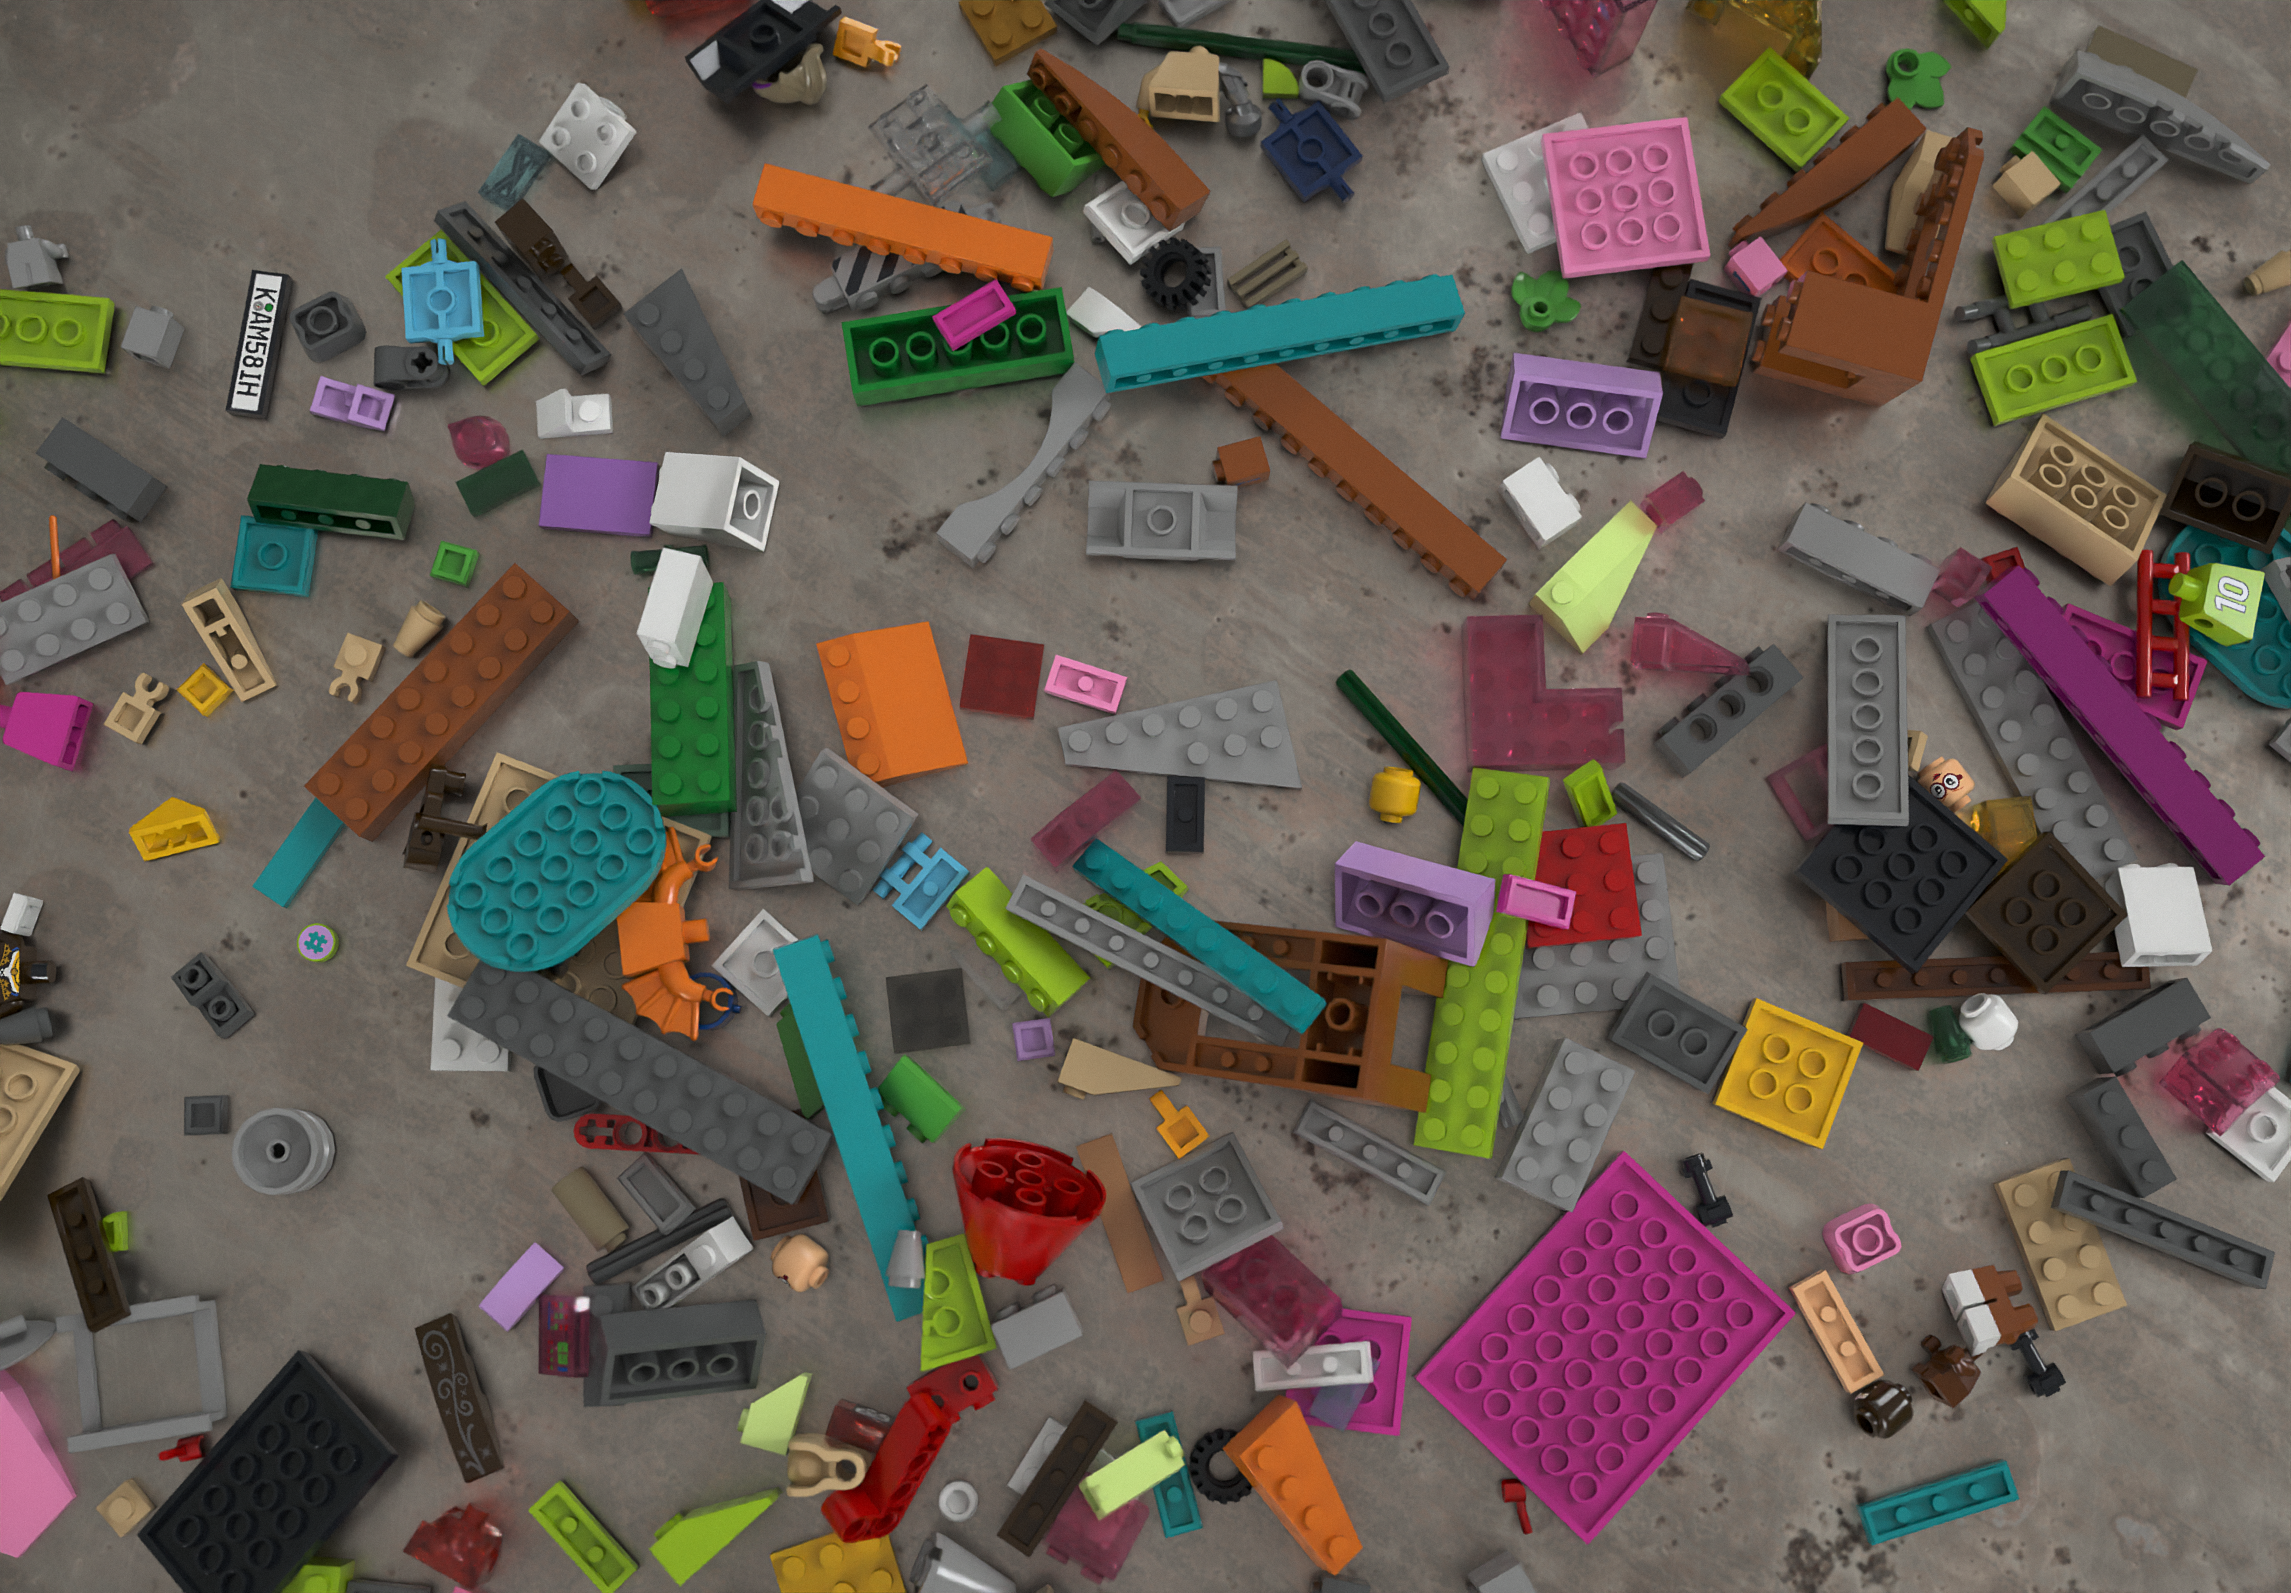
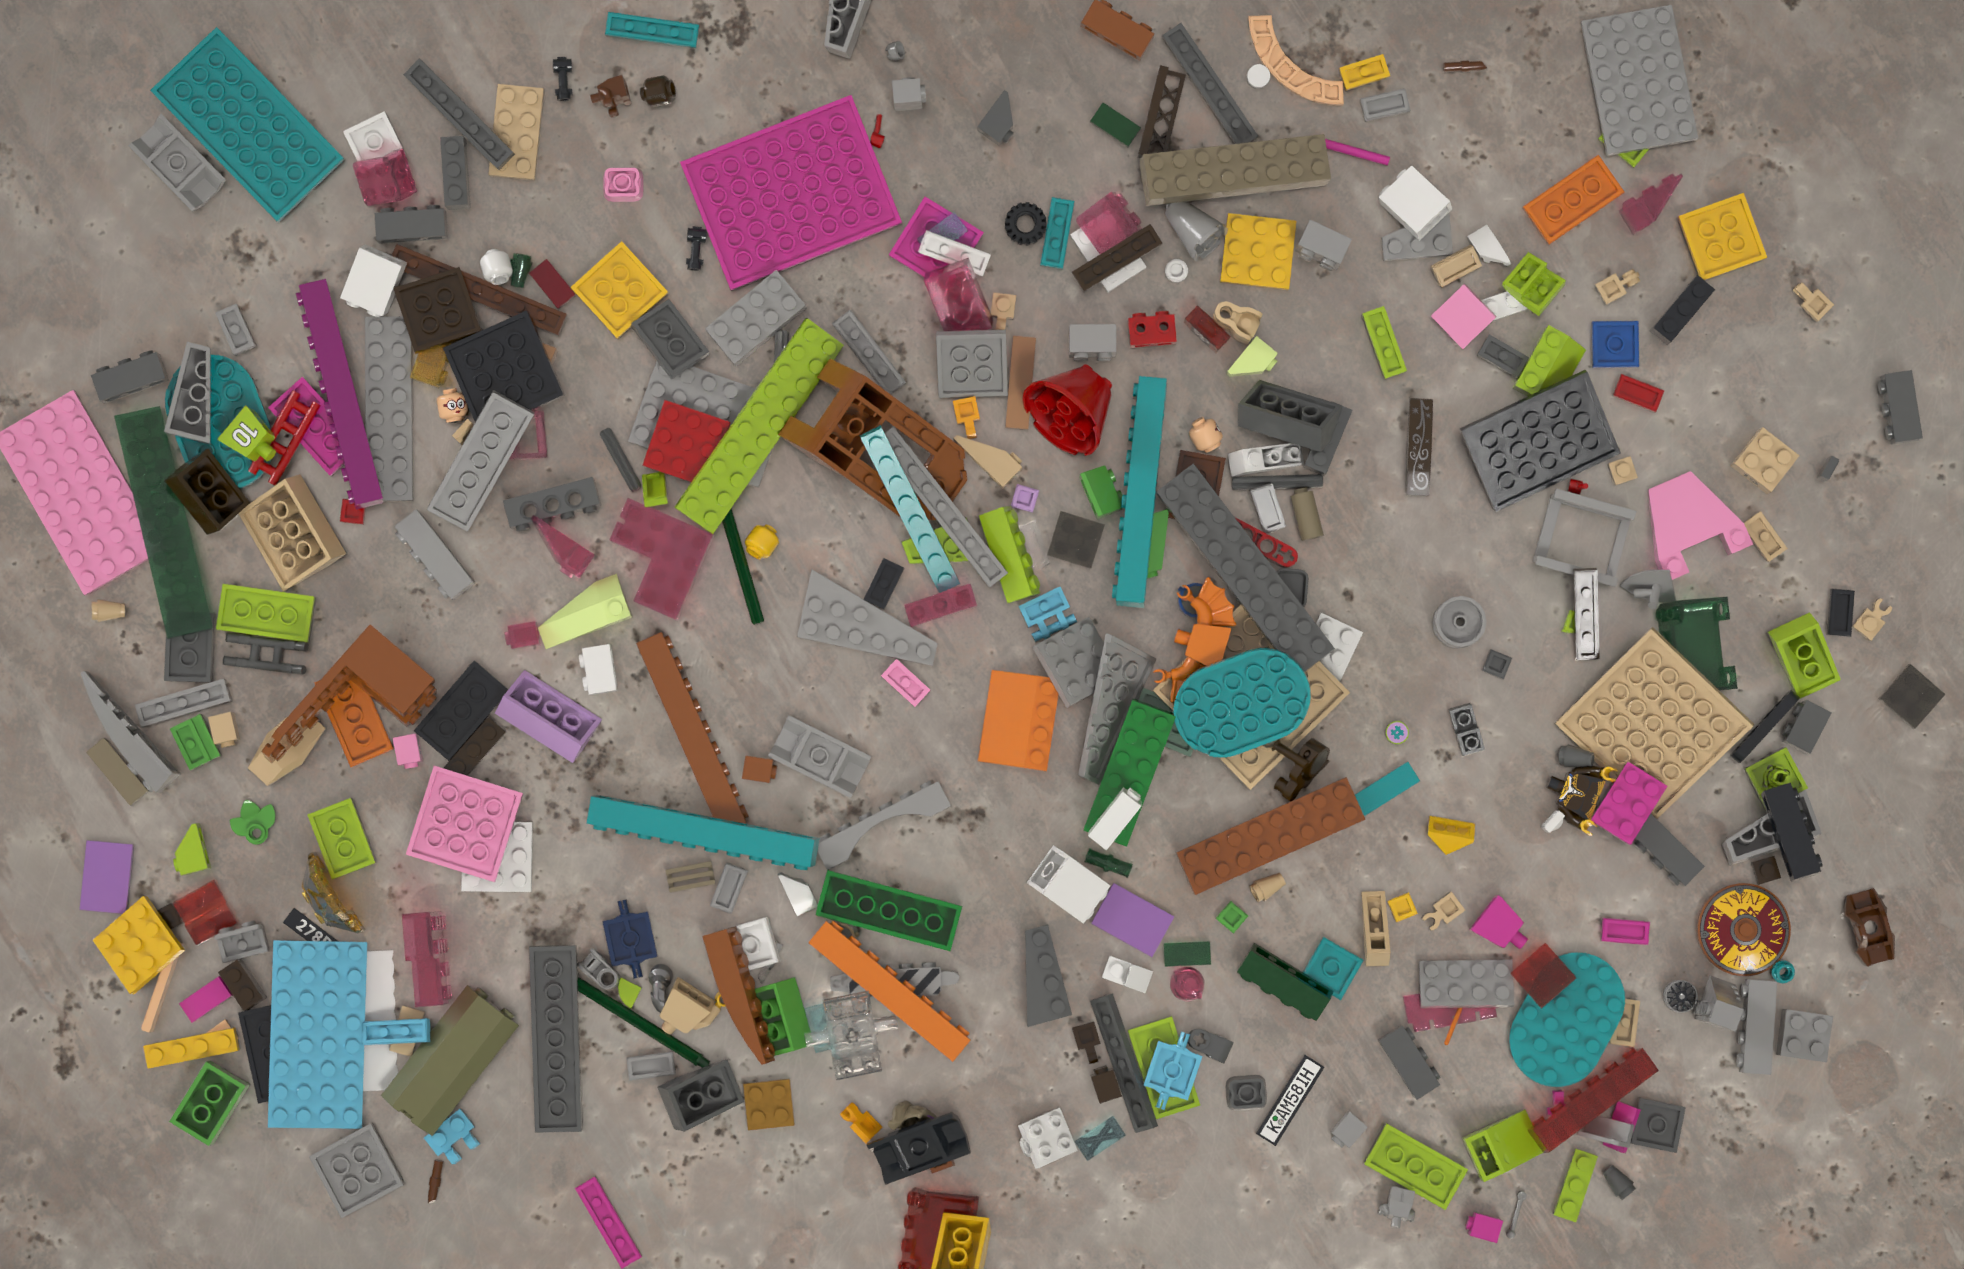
camera: 150 degrees left, 5 degrees up
lavender slope [310,376,395,431] -> none
tan plate [329,633,386,704] -> none
clear red brick [403,1502,504,1590] -> none
lavender slope [479,1242,564,1332] -> none
clear pink tile [538,1294,589,1378] -> none
lime slope [649,1486,783,1586] -> none
white plate [712,909,798,1017] -> none
red beam [820,1392,952,1543] -> none
light grey cone [885,1230,925,1288] -> none
lime wing [920,1233,997,1372] -> none
dark pink tile [932,279,1016,351] -> none
clear red plate [959,634,1045,720] -> none
yellowish green brick [1079,1430,1185,1521] -> none
black tyre [1140,237,1212,311] -> none
orange wedge [1222,1394,1363,1576] -> none
lavender slope [1335,841,1495,967] -> none
dark pink tile [1496,874,1576,929] -> none
bright green plate [1511,270,1581,332] -> none
clear orange plate [1662,296,1754,387] -> none
dark orange slope [1728,97,1927,249] -> none
light nougat plate [1789,1269,1884,1393] -> none
clear pink brick [1931,547,1993,608] -> none
hips [1941,1265,2038,1356] -> none
lime plate [1992,209,2125,309] -> none

